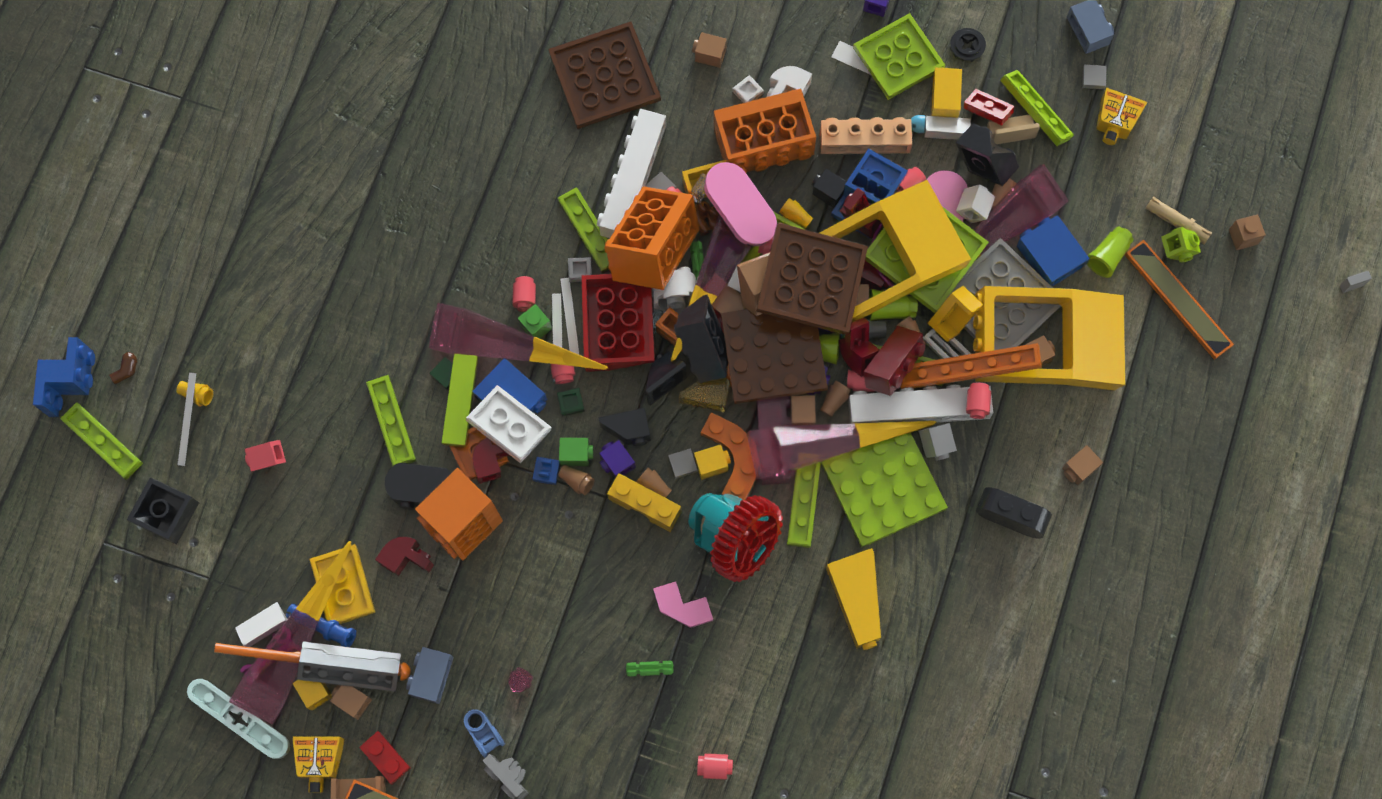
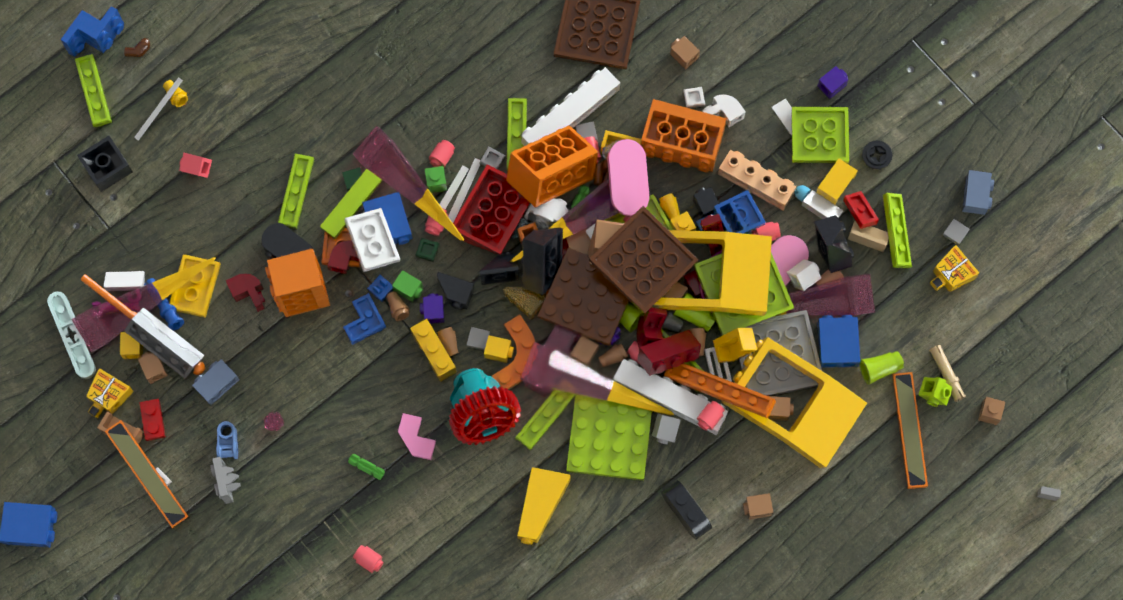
camera: 30 degrees right, 0 degrees up
none -> blue tile [343,293,386,345]
none -> yellow brick [670,212,696,231]

